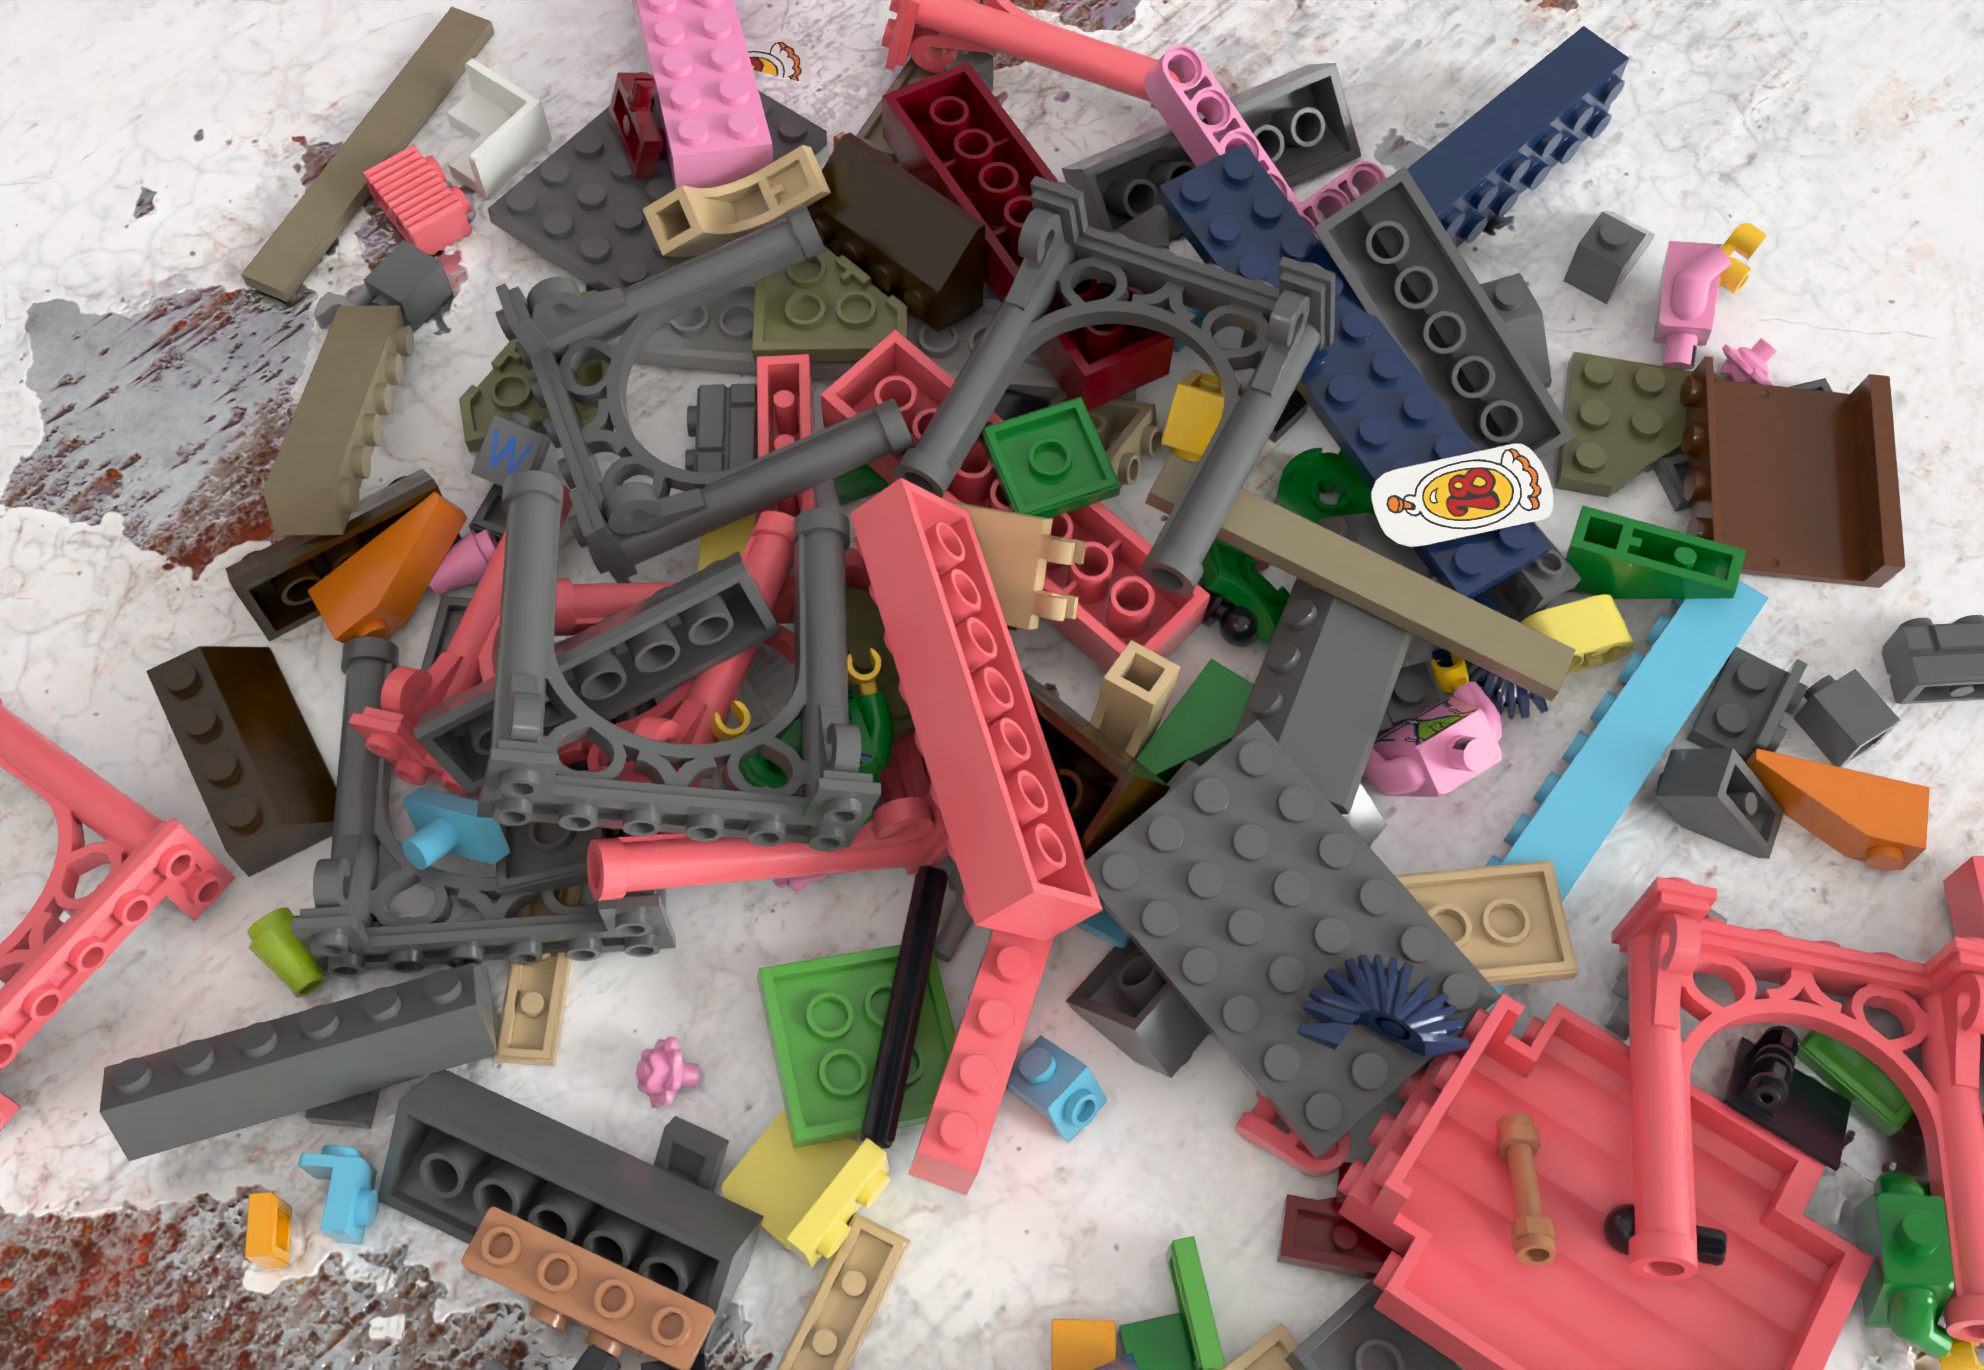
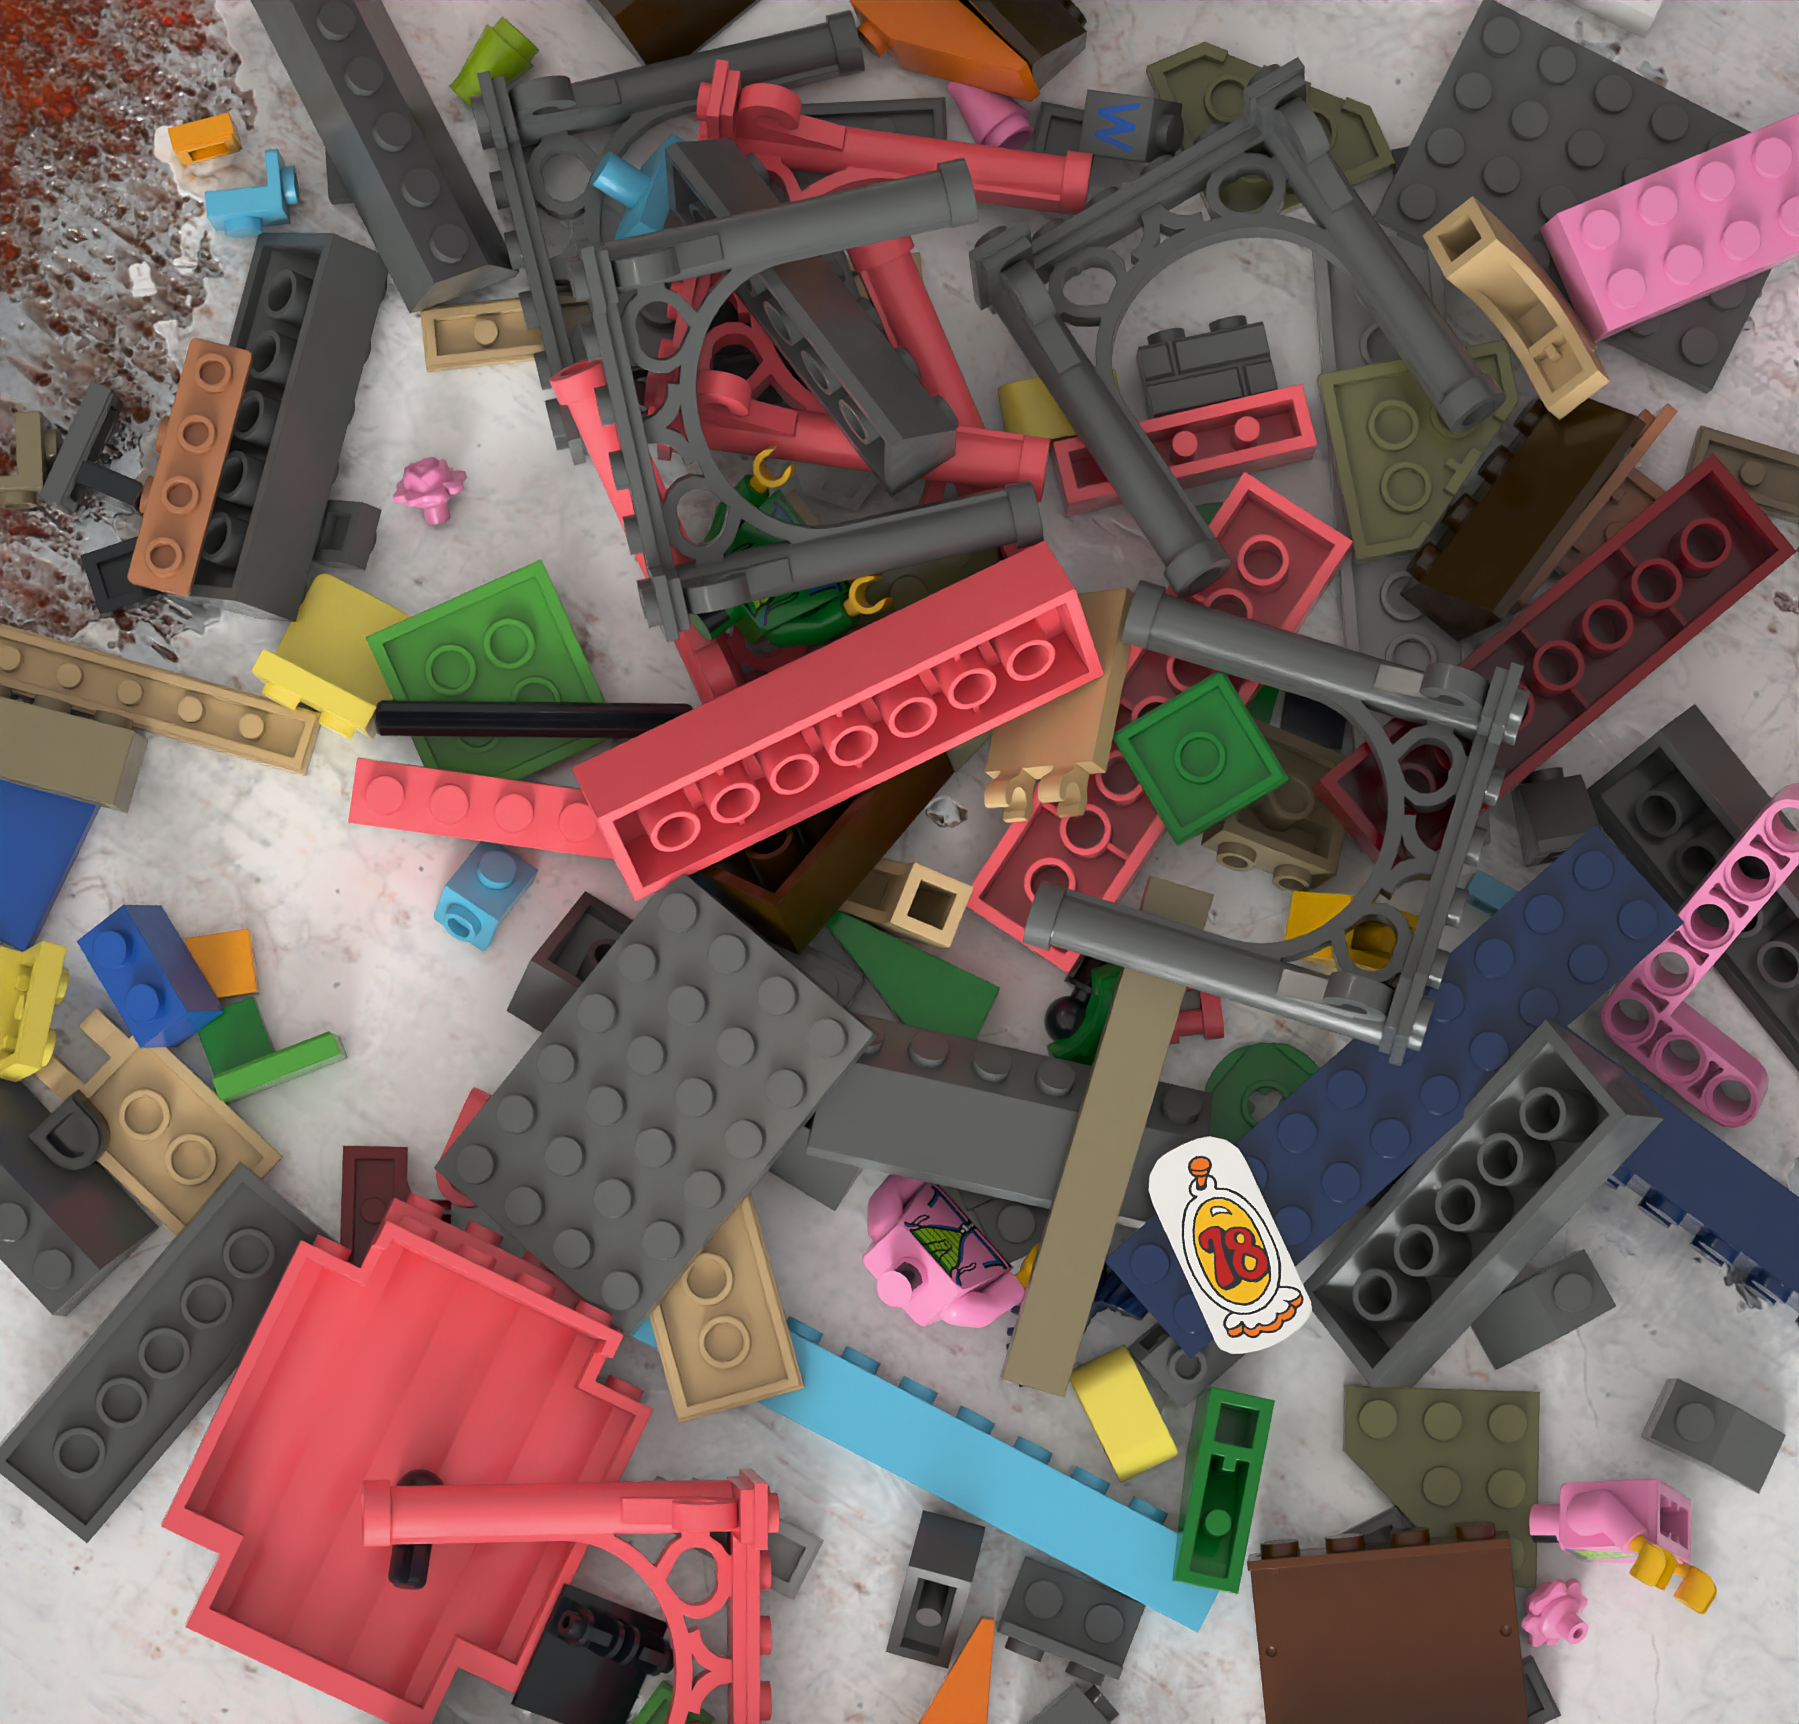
camera: 85 degrees right, 20 degrees up
dark red plate [609,72,666,178] -> none
dark blue hair [1297,954,1469,1057] -> none
nougat bar [1496,1112,1556,1266] -> none

